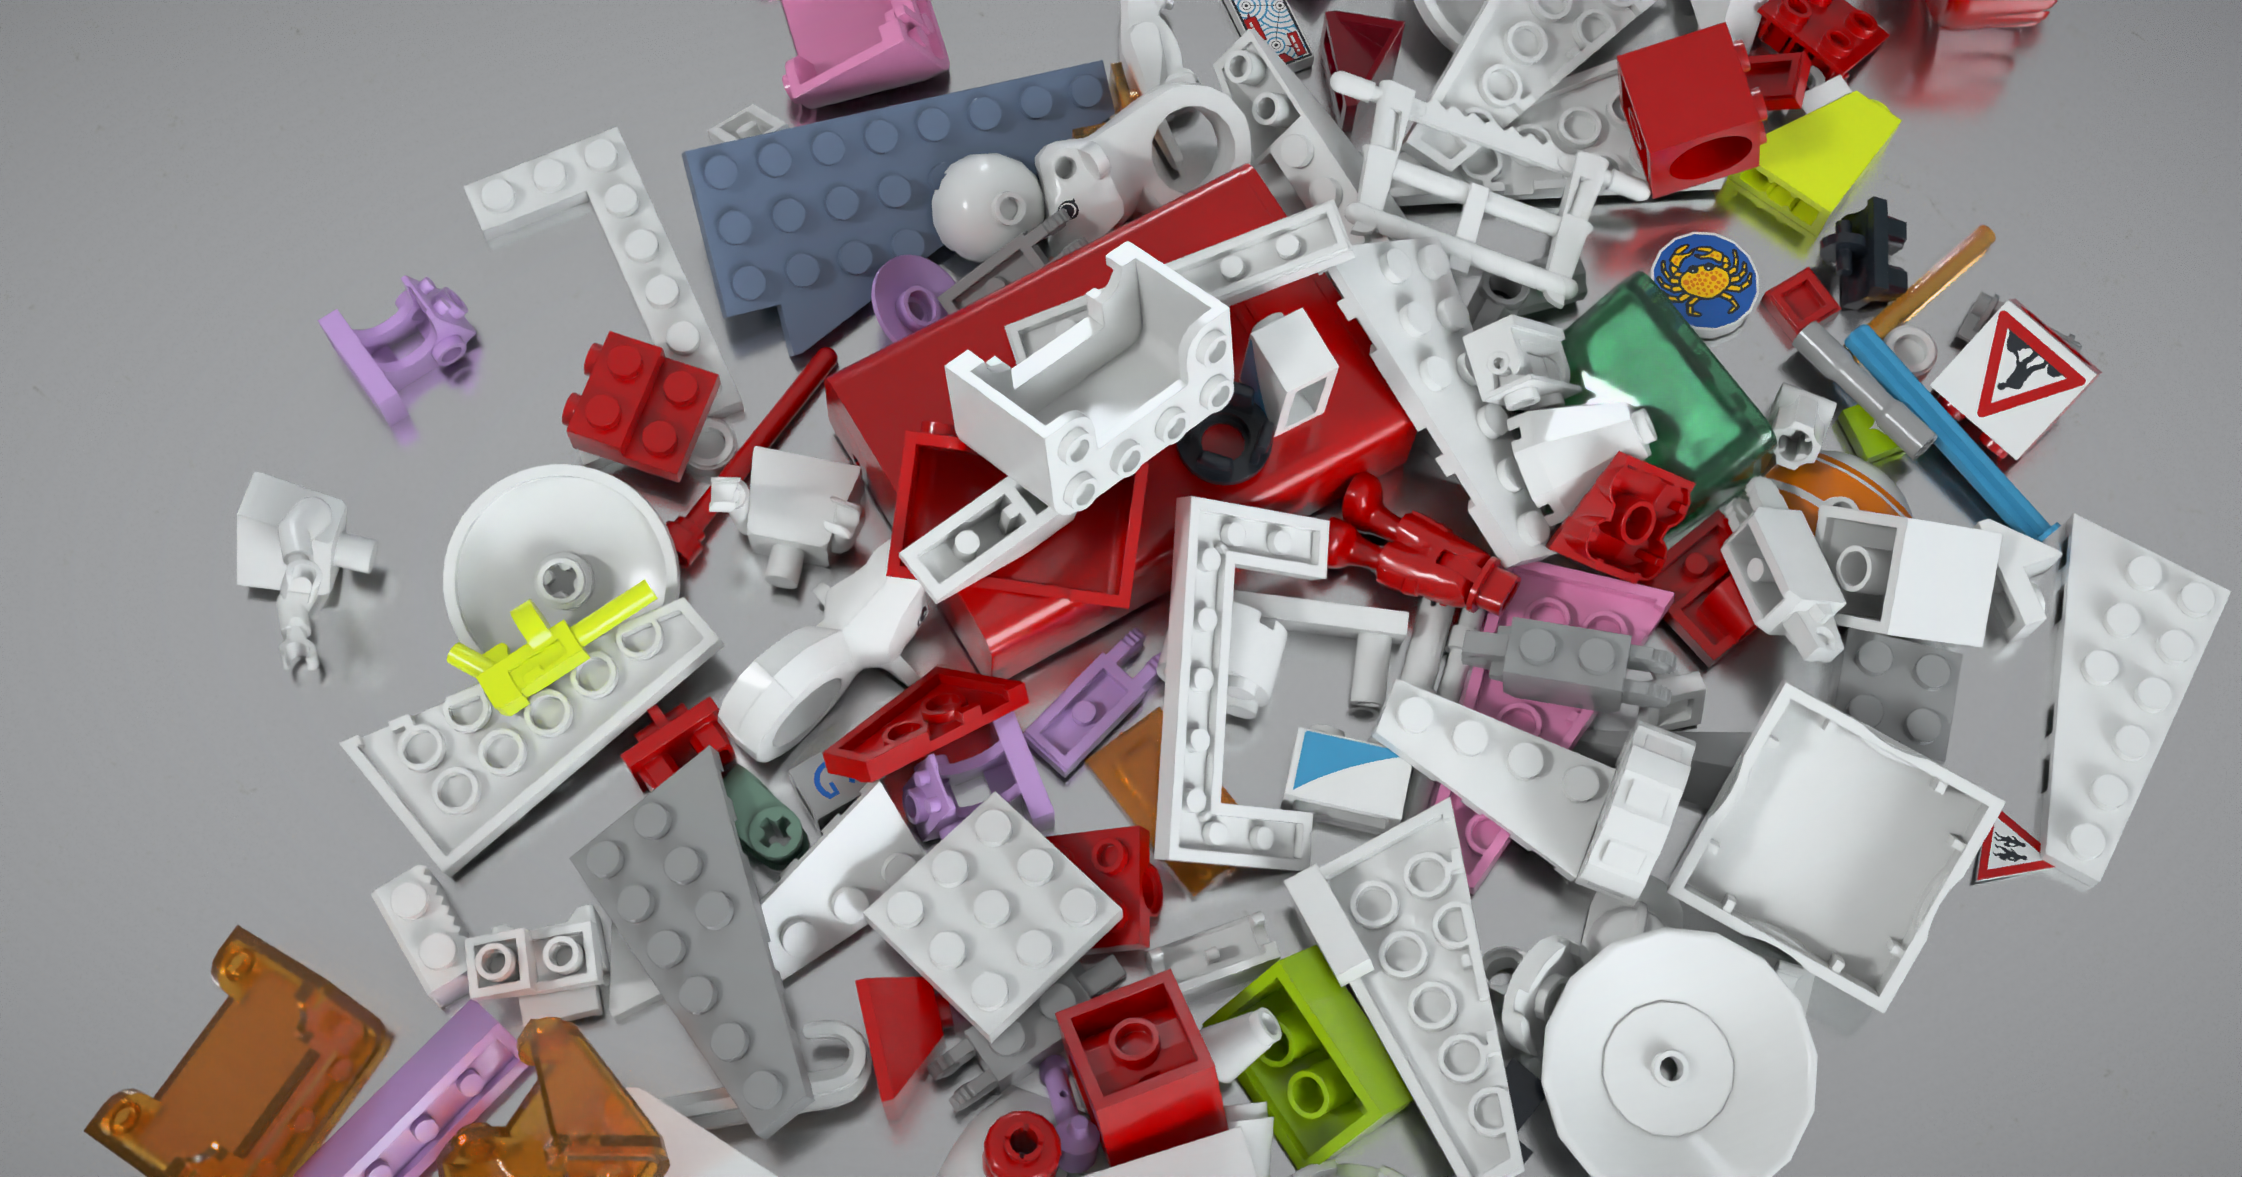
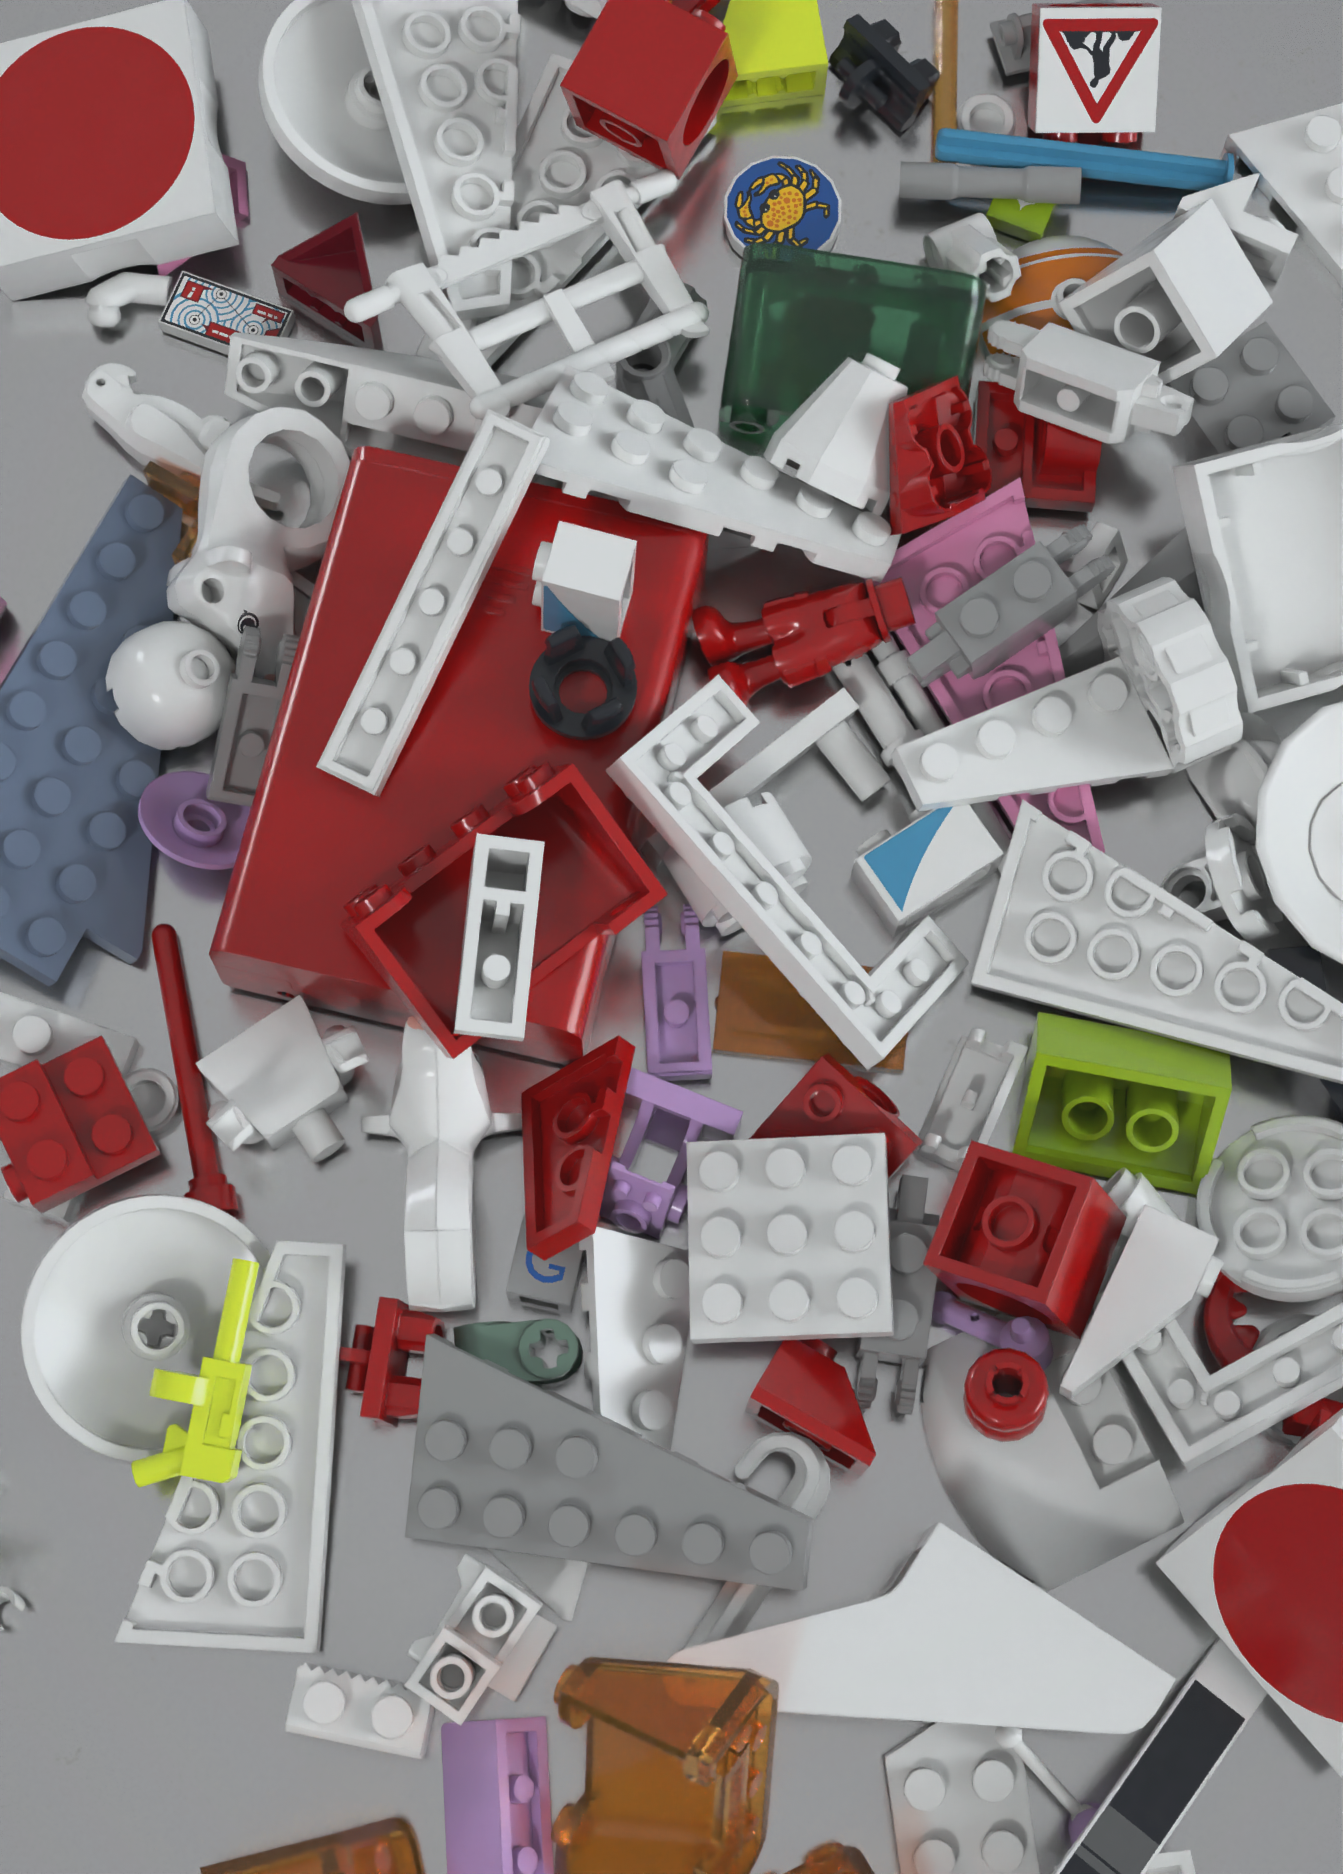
camera: 45 degrees left, 5 degrees up
white windscreen [944,241,1234,515] -> none
white cone [1199,1007,1282,1083] -> none
white piece [1284,863,1374,987] -> none
white hinge [1462,314,1582,411] -> none
red tile [1760,267,1841,343] -> none

